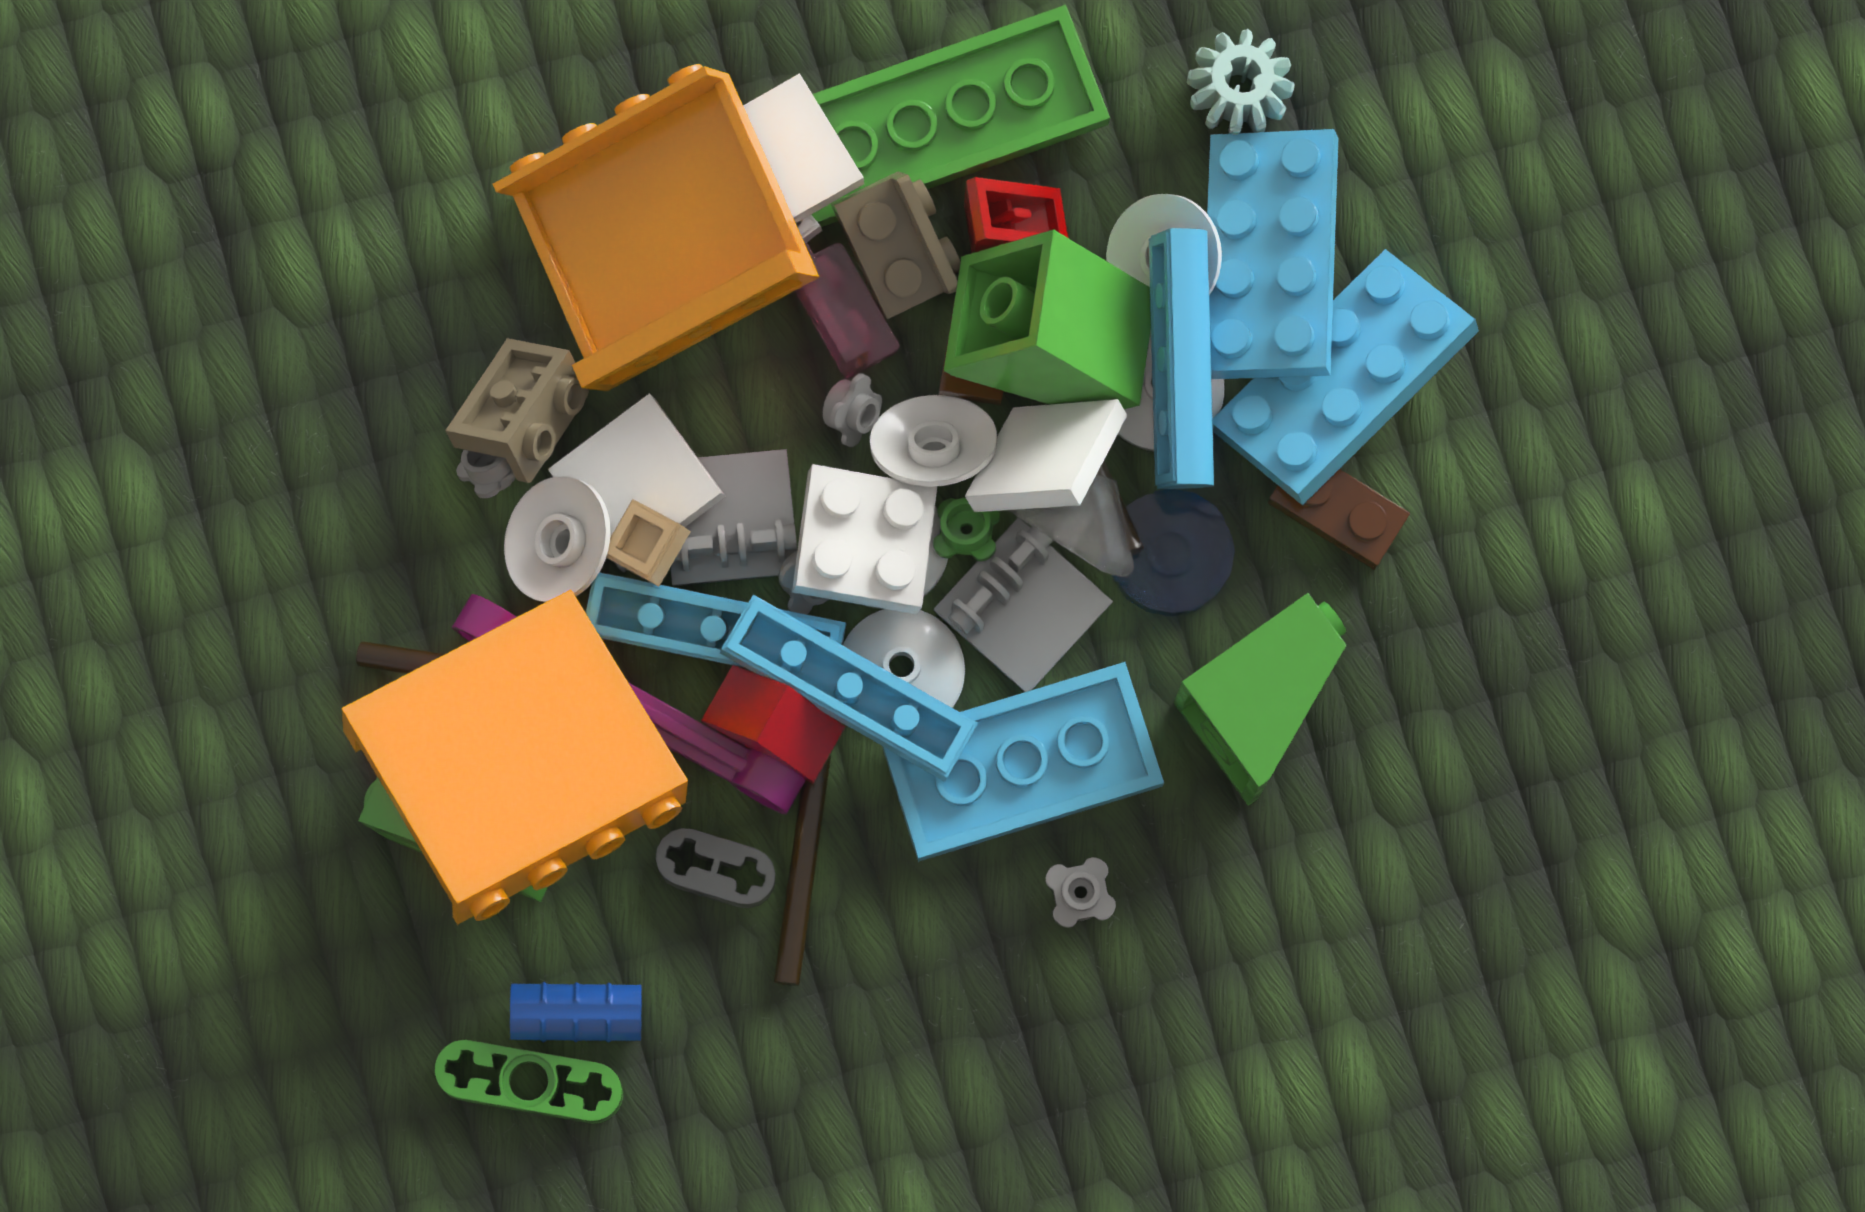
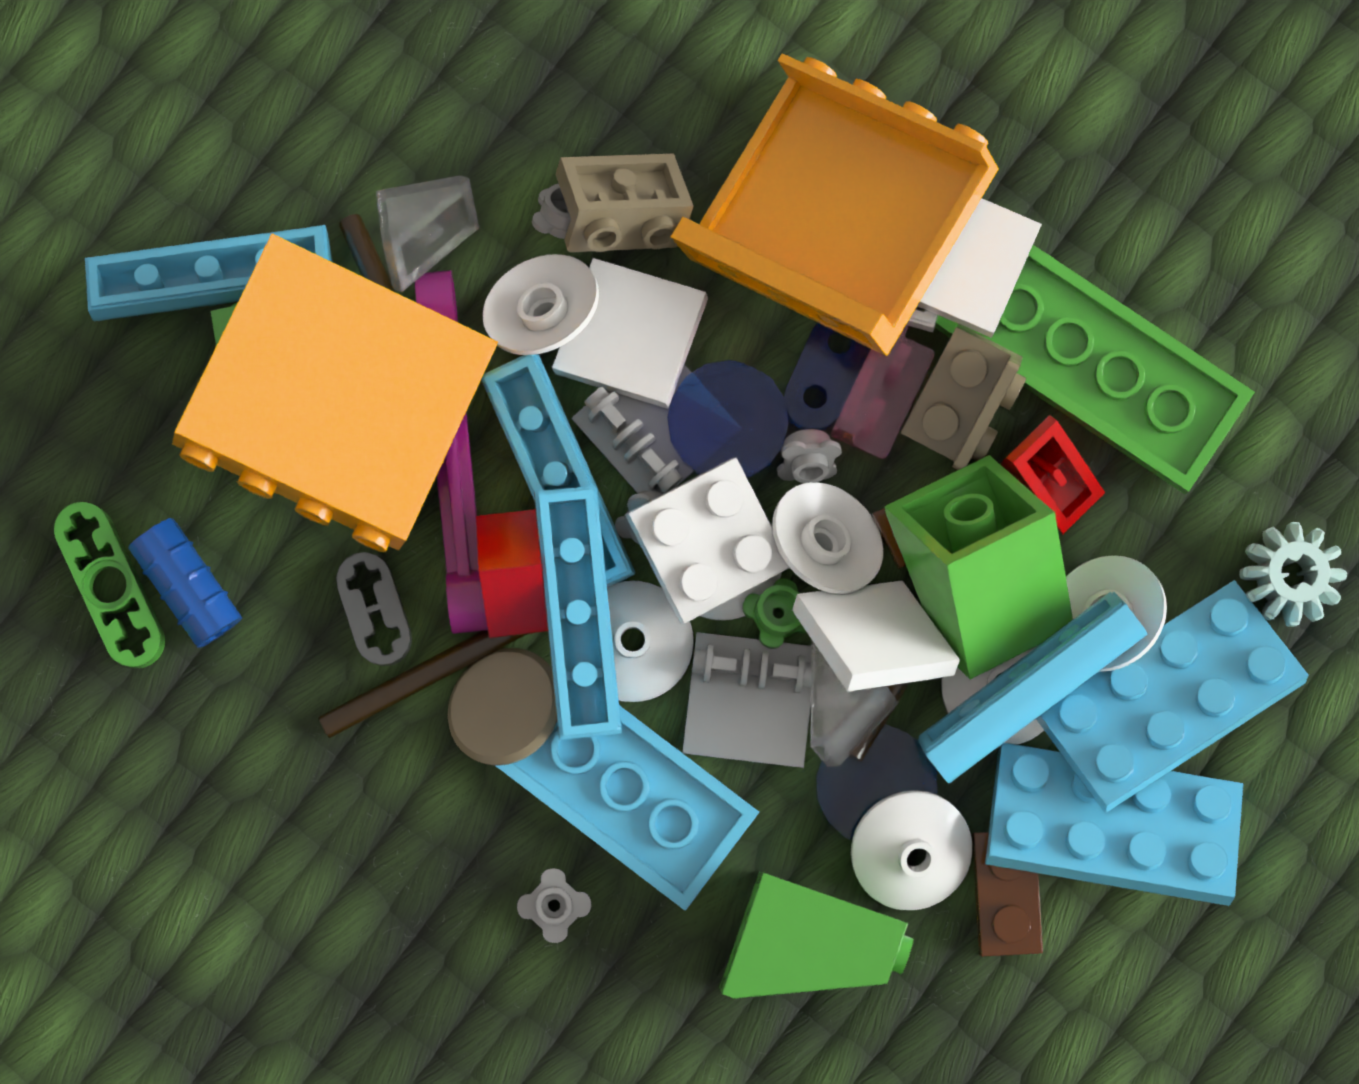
camera: 55 degrees right, 5 degrees up
tan tile [606,499,691,587] -> none
none -> medium azure brick [85,225,333,322]
none -> clear slope [376,176,479,292]
none -> dark tan piece [448,648,557,765]
none -> clear blue tile [667,360,789,479]
none -> clear blue plate [783,323,869,431]
none -> white dish [851,790,972,910]

